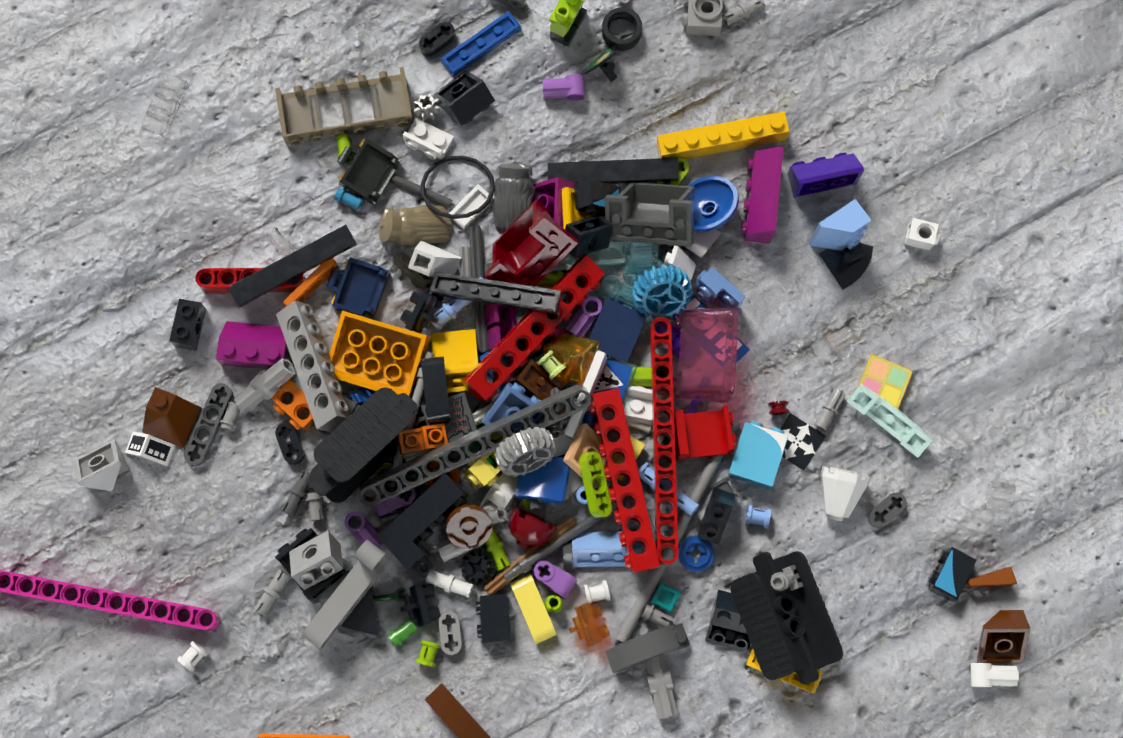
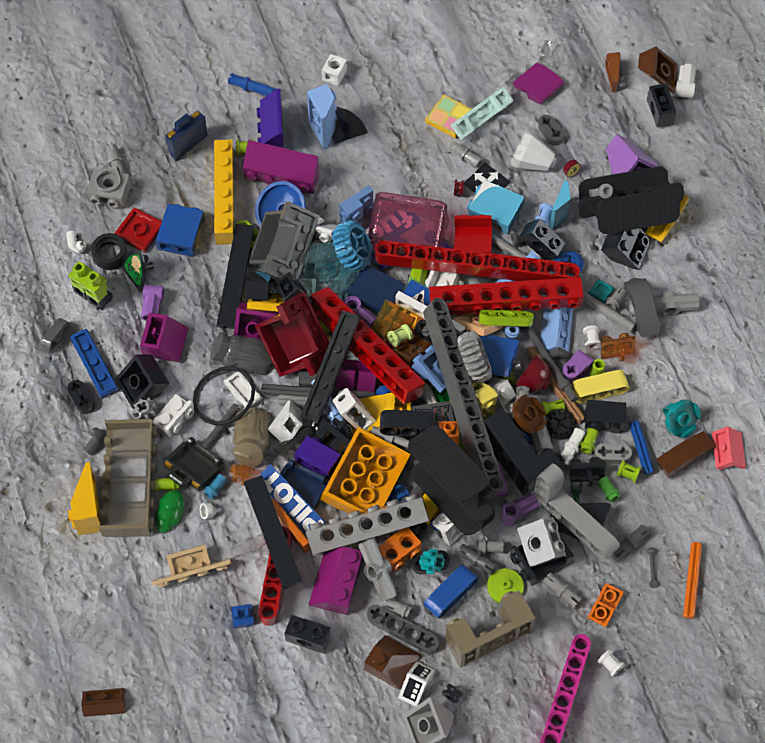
camera: 80 degrees left, 15 degrees down
black brick [927,547,977,602] -> none
none -> yellow slope [68,462,102,536]
none -> reddish brown slope [81,688,125,717]
none -> dark grey arm [83,427,104,455]
none -> red tile [114,207,162,253]
none -> magenta slope [140,313,188,362]
none -> tan bracket [152,544,231,588]
none -> green arm [154,490,185,533]
none -> blue panel [156,204,205,257]
none -> dark blue piece [165,110,208,161]
none -> white hinge [200,503,217,519]
none -> blue pin [228,73,281,96]
none -> clear orange tile [229,463,255,486]
none -> blue tile [231,604,254,629]
none -> lime bush [236,139,255,156]
none -> sticker [259,464,326,533]
none -> dark purple brick [294,436,341,479]
none -> white torso [333,388,376,430]
none -> teal gear [419,549,445,575]
none -> blue beam [423,564,478,619]
none -> black bush [442,684,463,703]
none -> dark tan plate [445,590,535,668]
none -> lime piece [487,568,524,604]
none -> magenta slope [513,62,565,104]
none -> medium azure slope [549,181,571,230]
none -> tile [563,159,581,177]
none -> lime pin [580,428,599,454]
none -> orange slope [587,583,624,628]
none -> medium lavender slope [606,134,659,174]
none -> dark grey pin [613,524,650,560]
none -> blue axle [629,420,655,475]
none -> black brick [647,83,677,127]
none -> dark grey hinge [647,547,658,588]
none -> teal tile [663,399,701,438]

